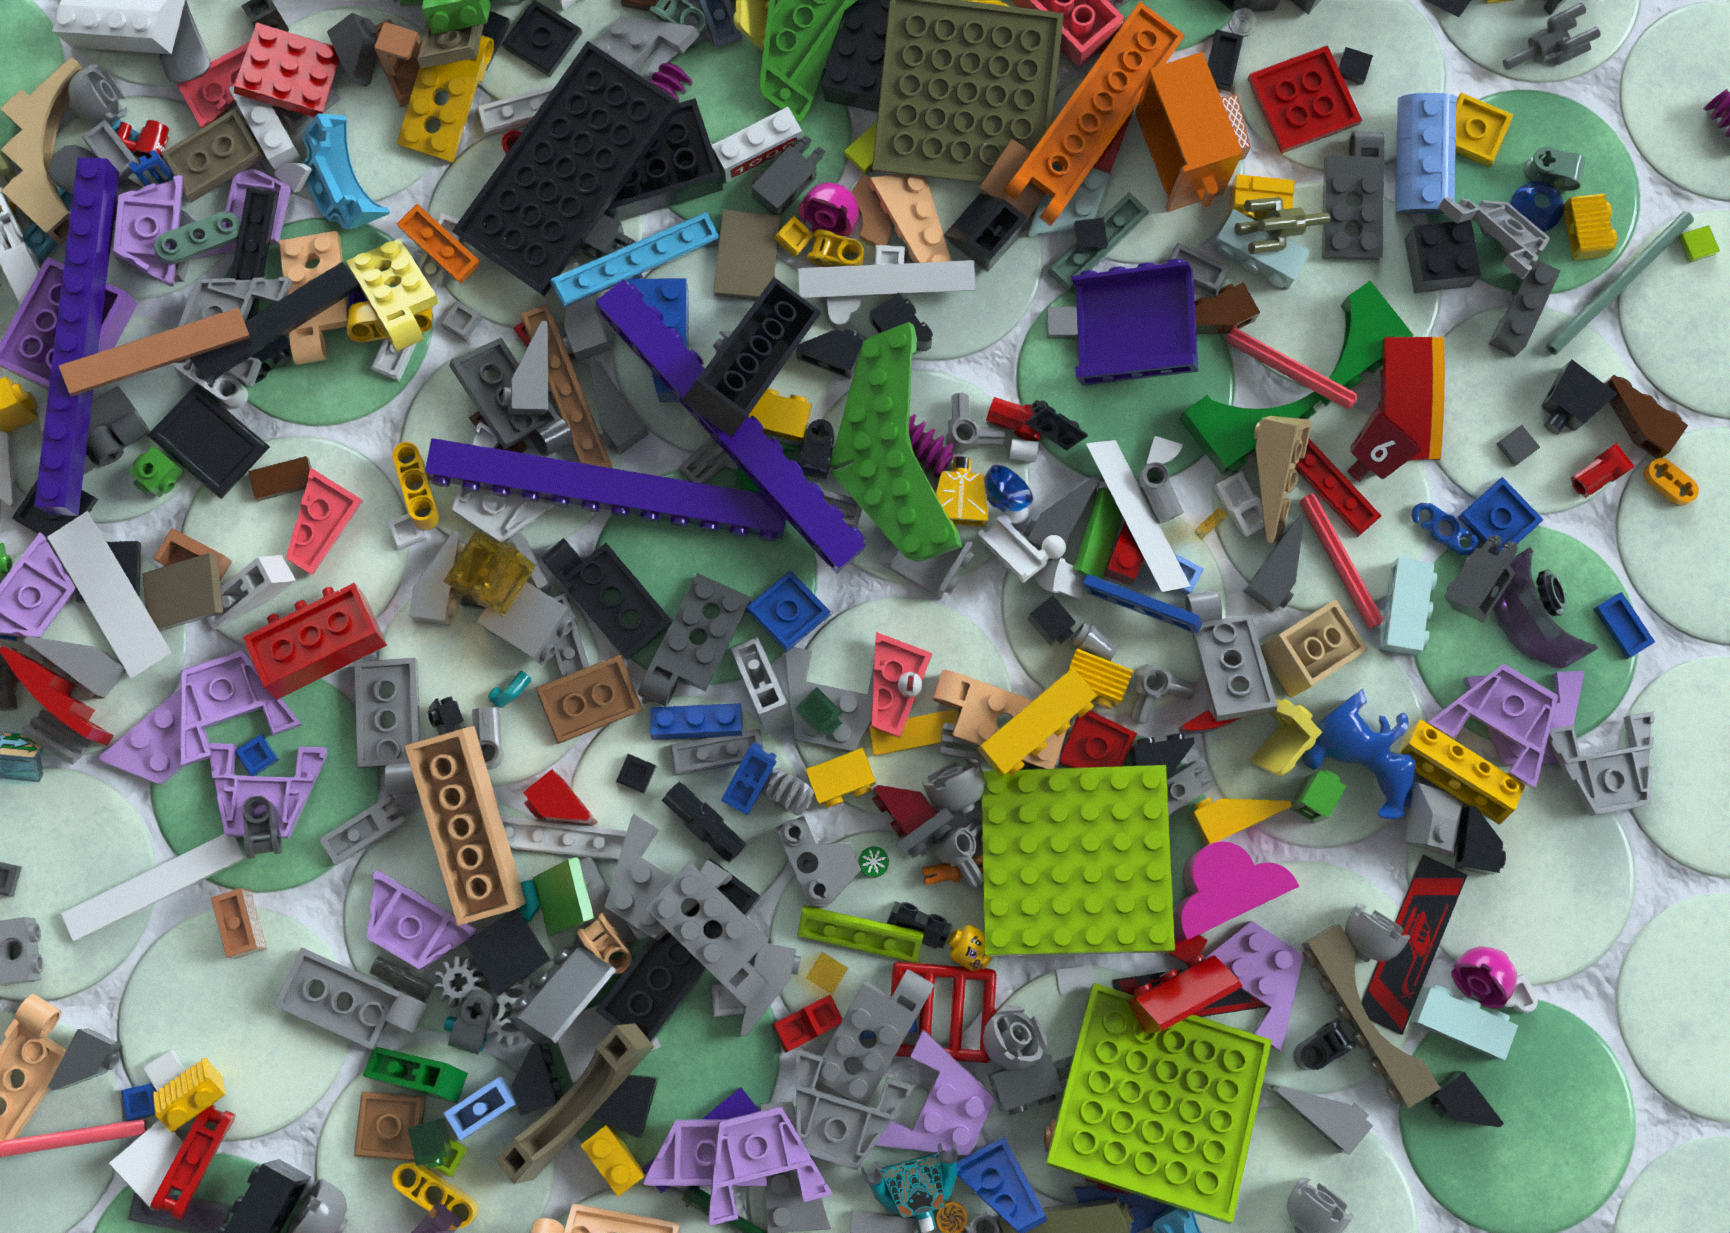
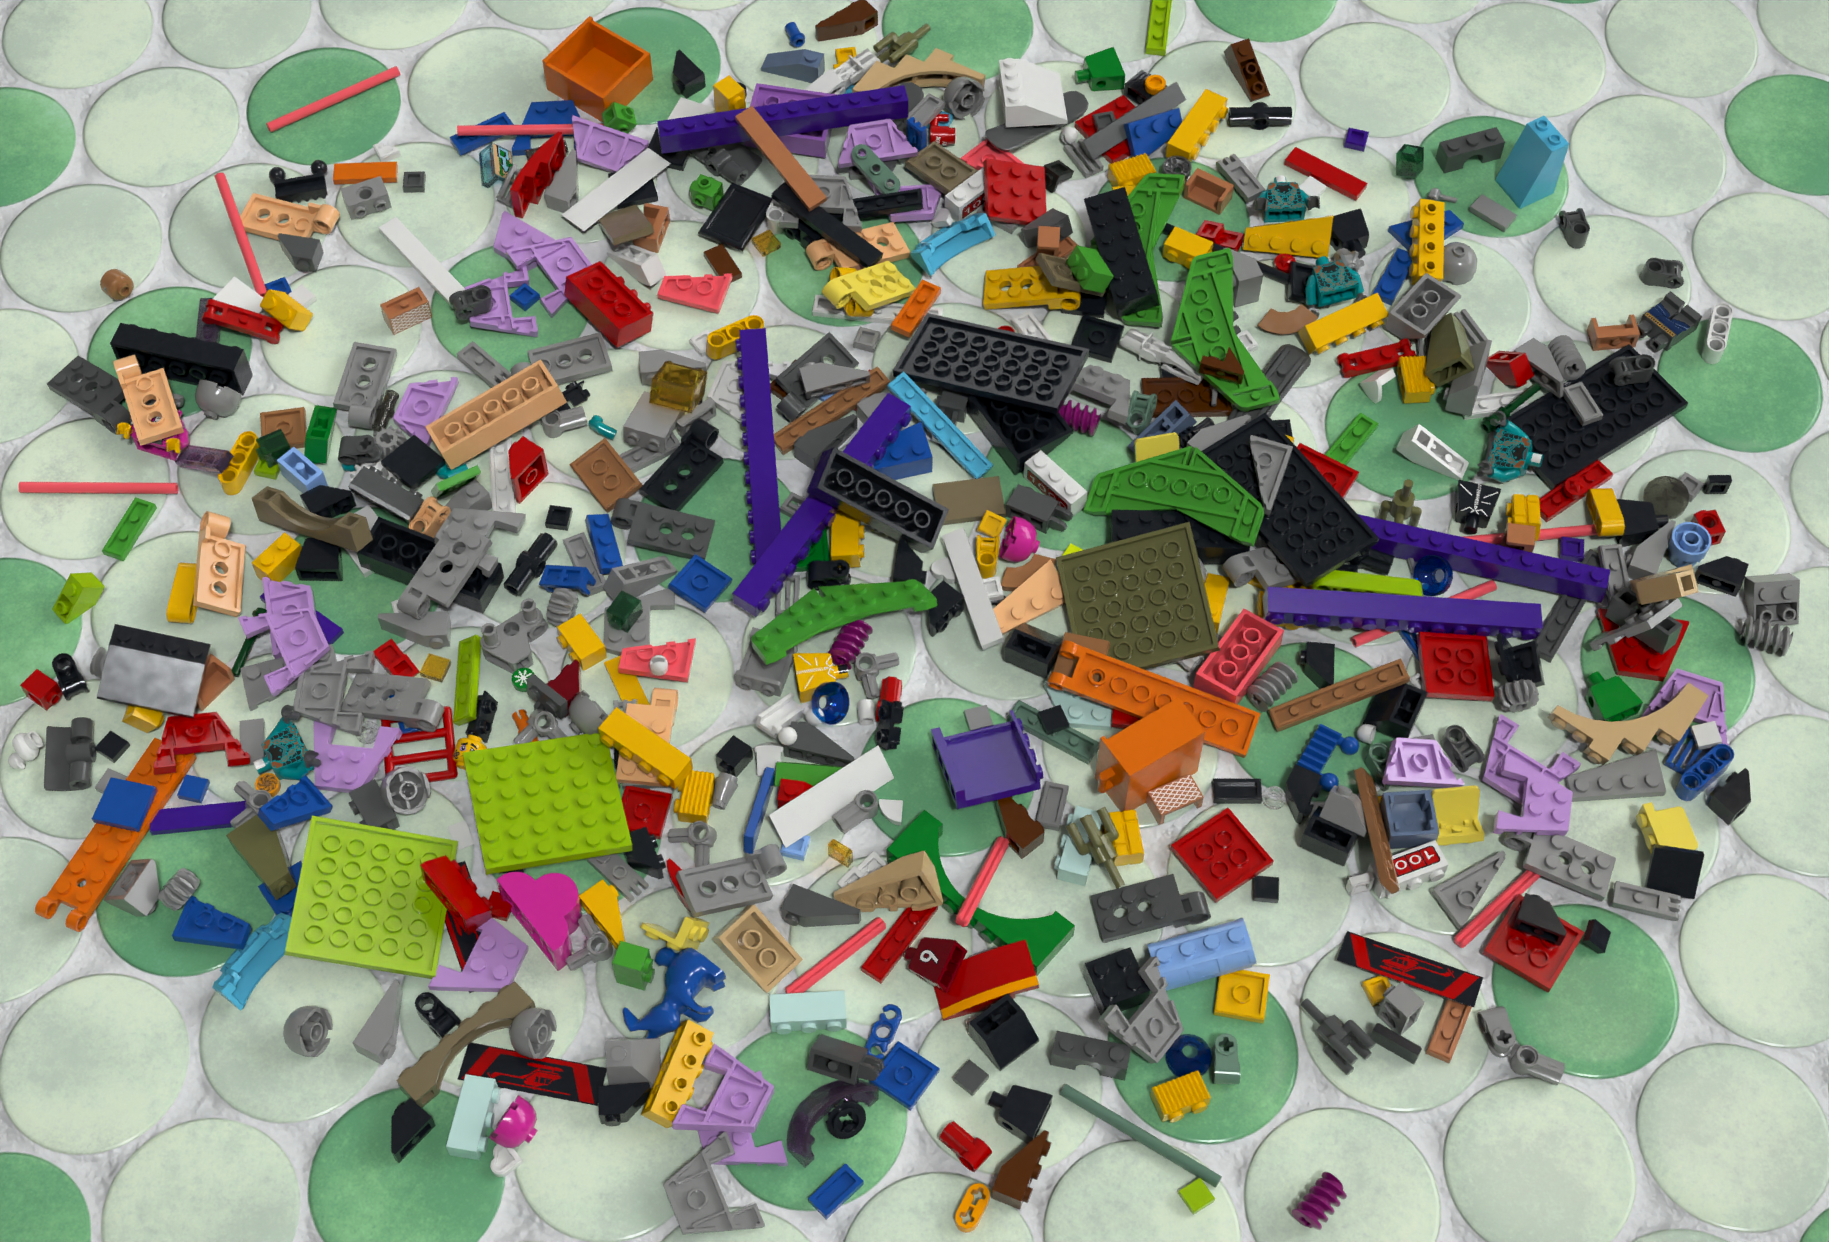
camera: 80 degrees right, 20 degrees down
none -> light grey axle [566,914,613,971]
none -> clear yellow tile [752,229,781,257]
none -> black slope [968,994,1039,1071]

